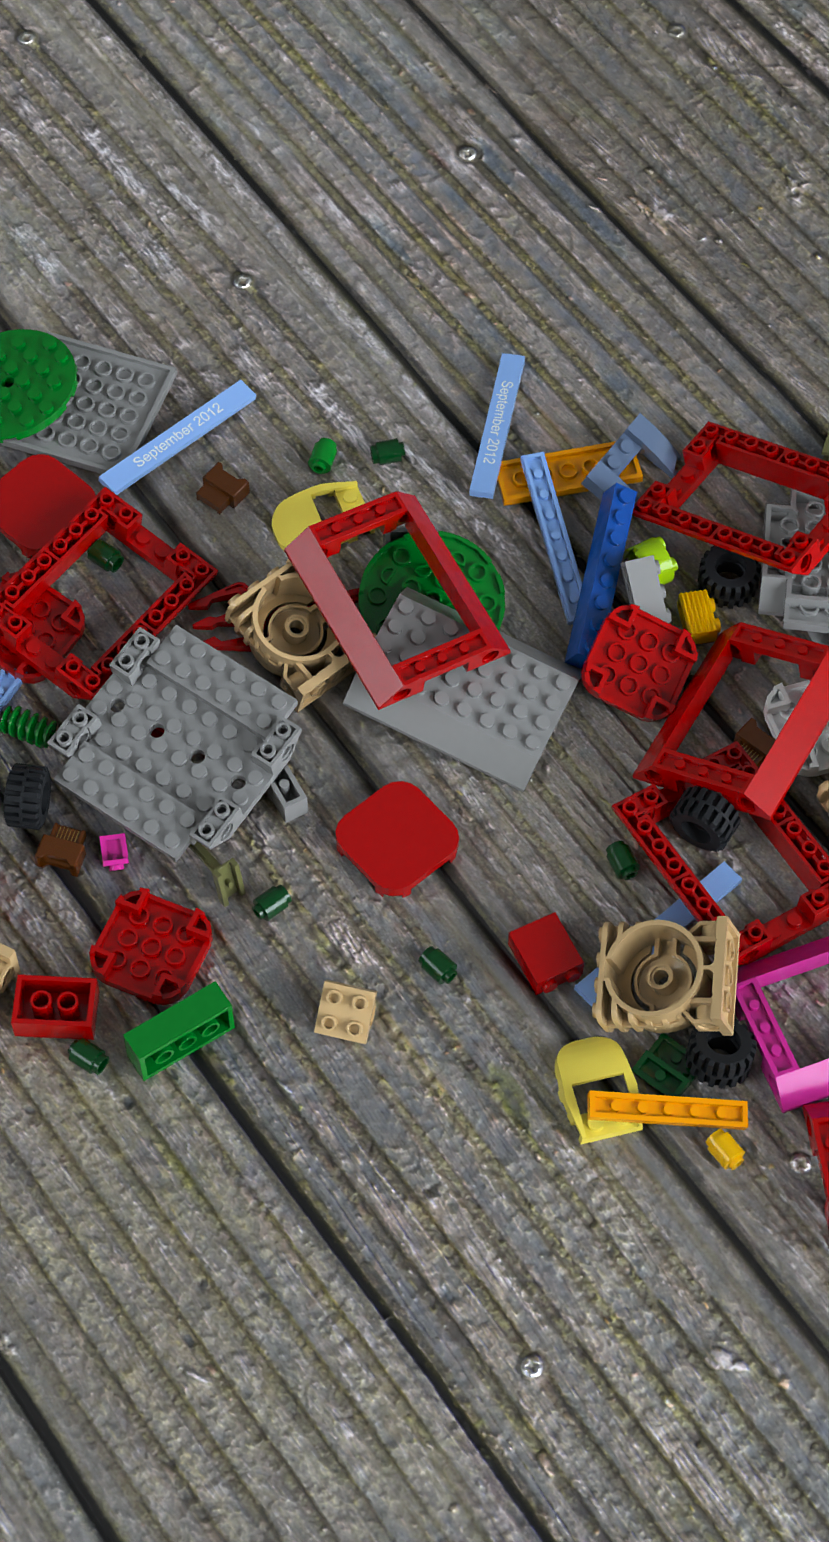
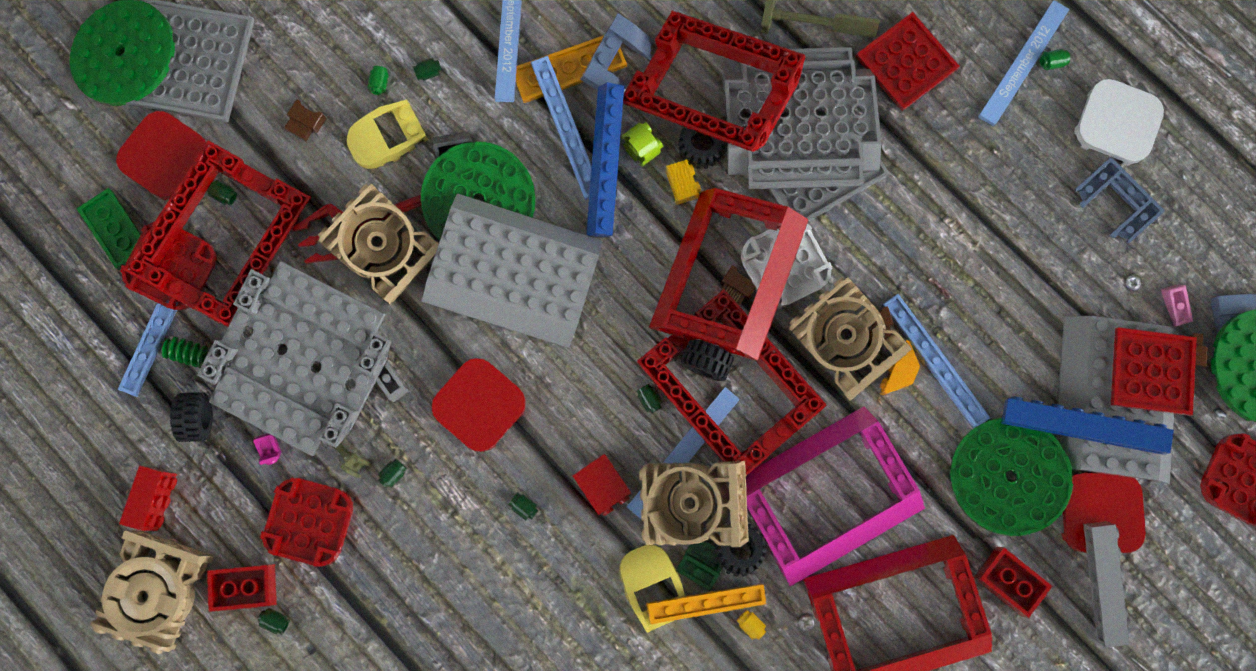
camera: 10 degrees left, 20 degrees up
reddish brown piece [34,823,87,877] -> none
light blue tile [98,380,256,495] -> none
green brick [123,981,235,1081] -> none
red slope [284,491,511,710] -> none
tan plate [314,980,377,1044] -> none
red tile [581,604,699,722] -> none
light grey brick [620,555,672,623] -> none

